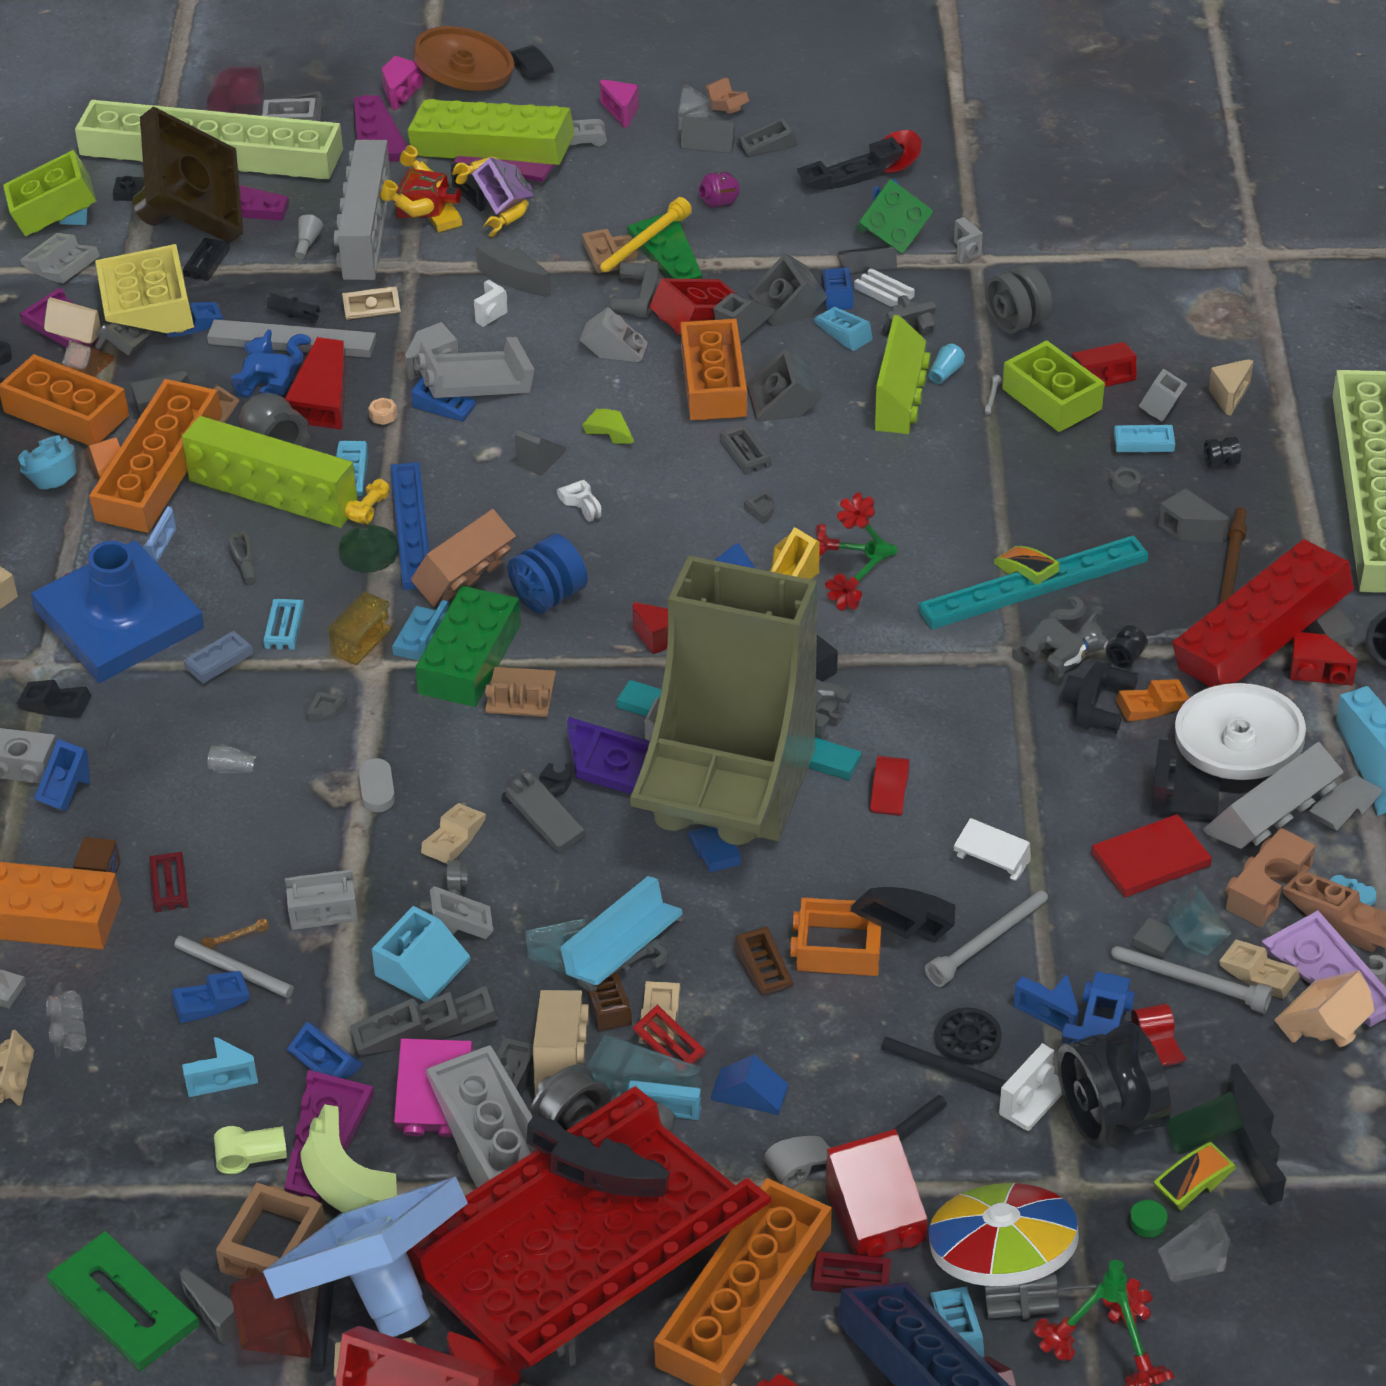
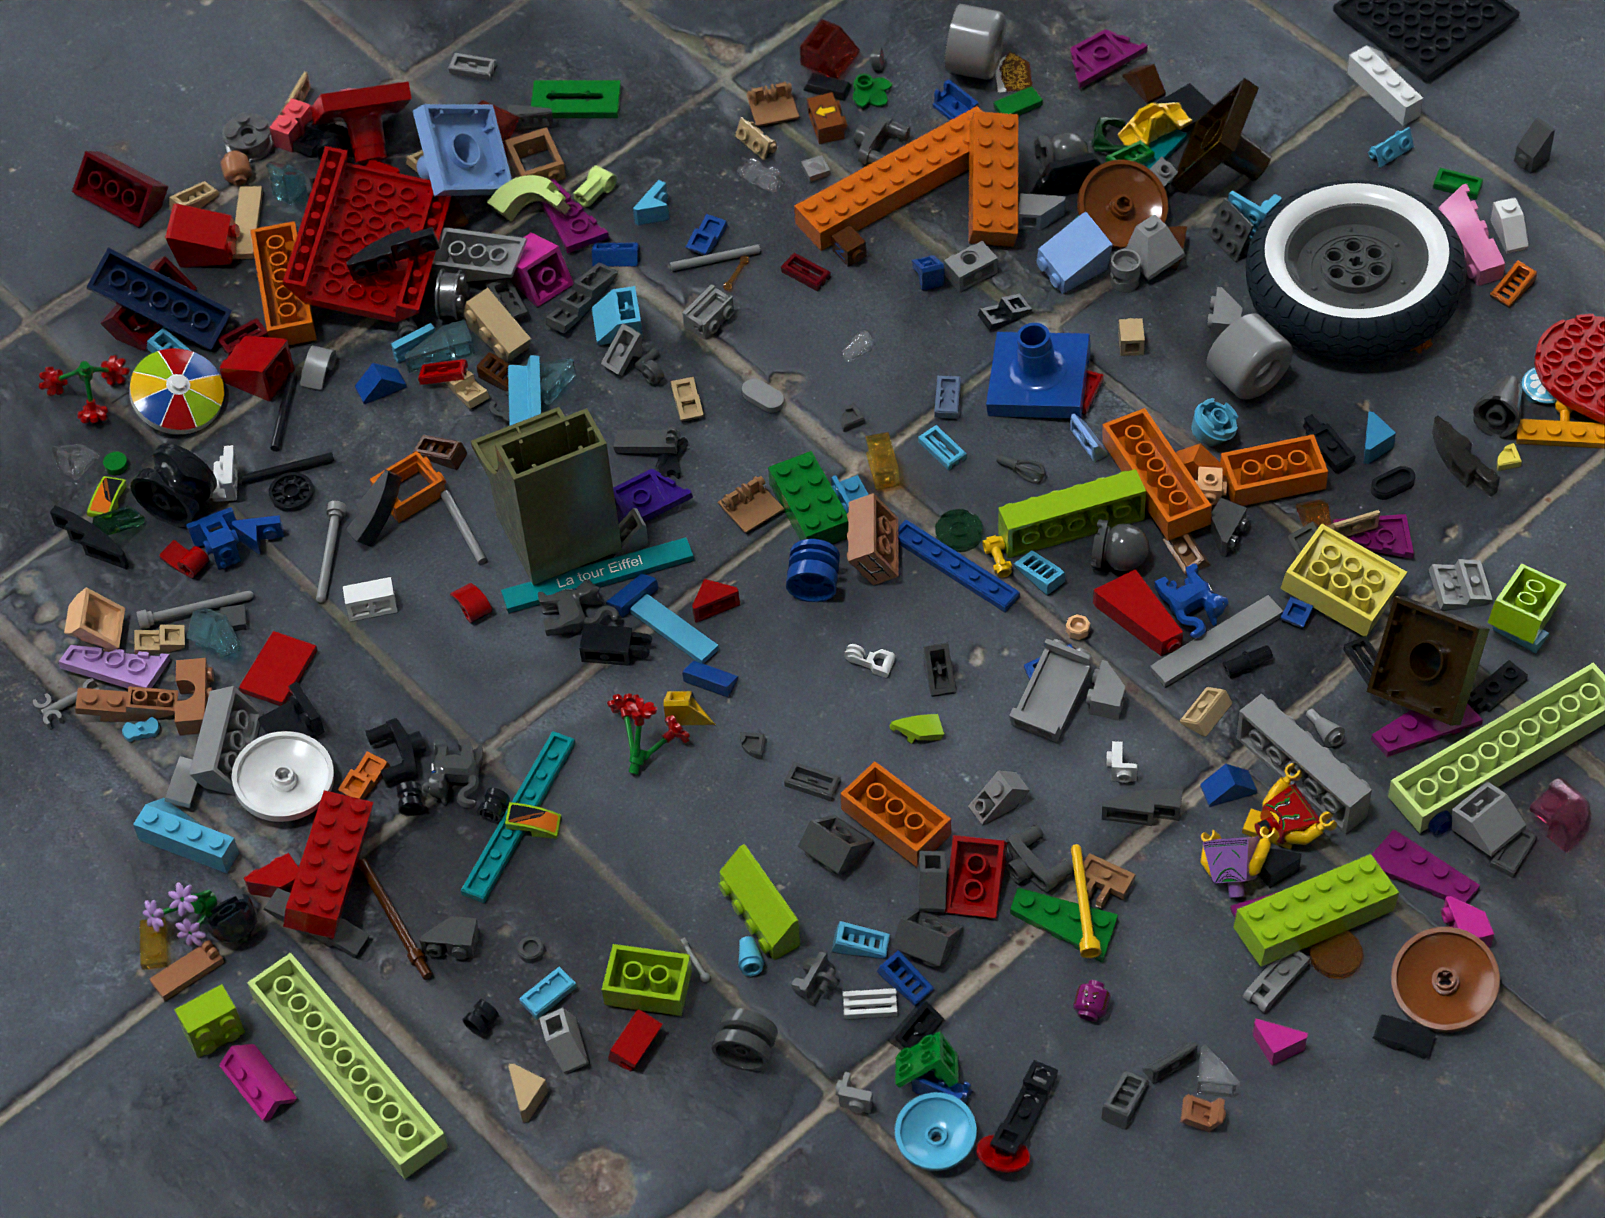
camera: 140 degrees right, 10 degrees up
none -> light grey bar [440,490,487,565]
none -> black wheel [477,788,510,823]
none -> medium azure dish [895,1092,977,1171]
none -> light nougat brick [1195,467,1227,505]
none -> blue slope [1200,764,1257,807]

